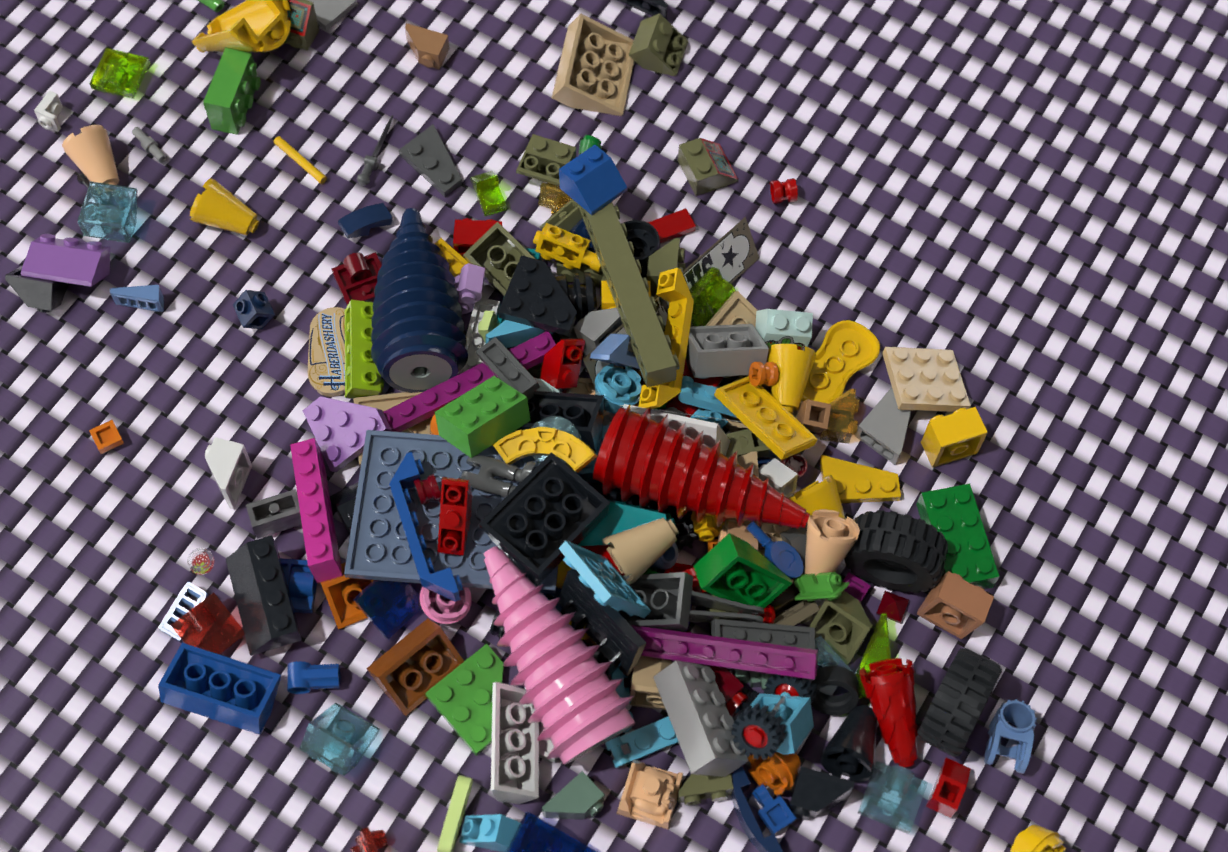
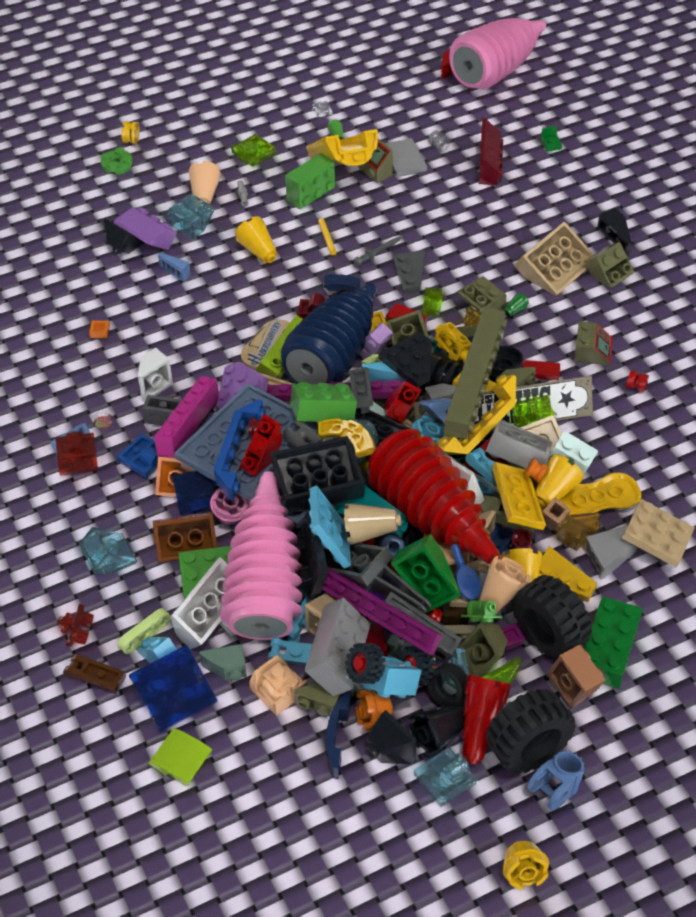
camera: 35 degrees right, 15 degrees down
white bracket [34,90,63,132] -> none
blue slope [158,643,281,735] -> none
black slope [226,535,302,656] -> none
dark blue brick [233,290,275,329] -> none
blue piece [287,661,341,694] -> none
medium nougat slope [405,23,449,69] -> none
blue slope [559,145,628,215] -> none
blue plate [752,784,796,834] -> none
white brick [758,458,798,498] -> none
dark red slope [876,591,909,623] -> none
yellow brick [921,407,988,468] -> none
red slope [926,757,971,818] -> none

